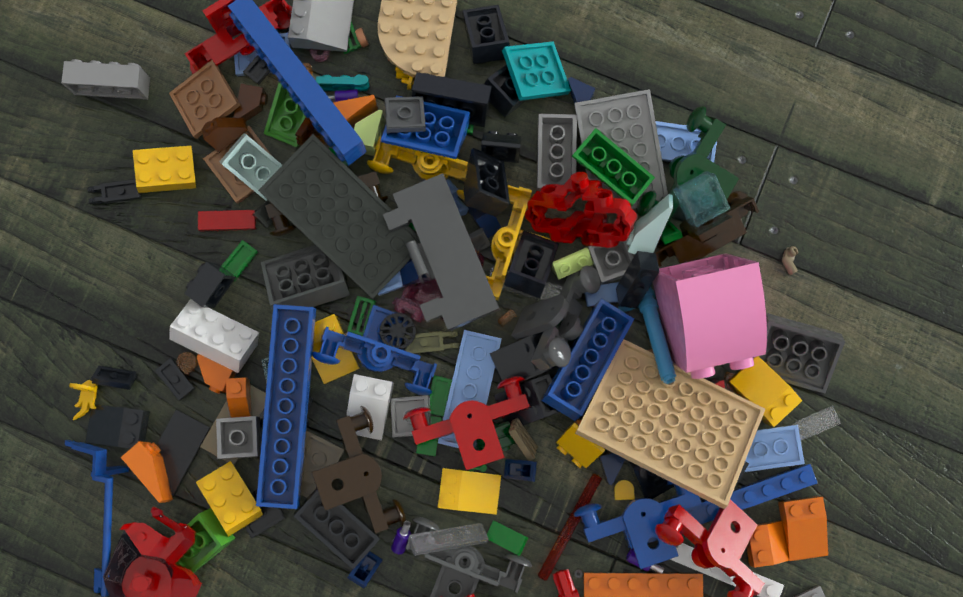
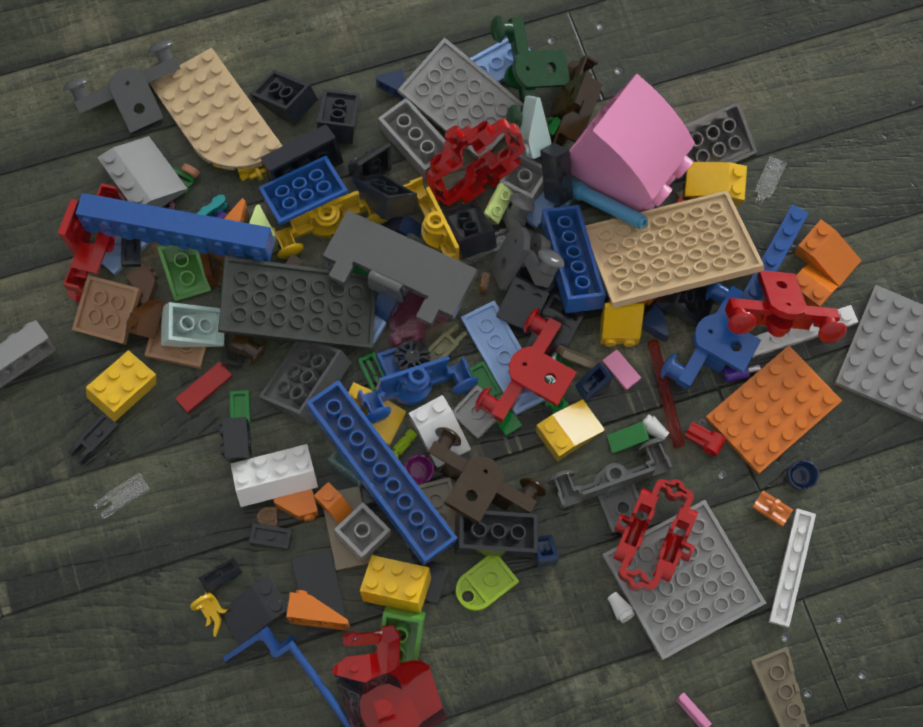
camera: 45 degrees left, 10 degrees down
dark grey tile [385,96,426,133] -> none
dark purple piece [391,521,411,554] -> none
clear tile [408,523,489,556] -> none
teal plate [502,42,571,101] -> none
green slope [572,128,655,206] -> none
yellow tile [614,480,635,500] -> none
clear light blue brick [673,171,730,227] -> none
light blue plate [745,424,805,472] -> none
dark tan arm [782,246,798,275] -> none
none -> clear hinge [94,473,151,518]
none -> lime axle [392,429,417,458]
none -> magenta hair [404,454,434,484]
none -> lime tile [456,556,519,611]
none -> bright pink tile [602,350,641,391]
none -> white cone [642,414,669,439]

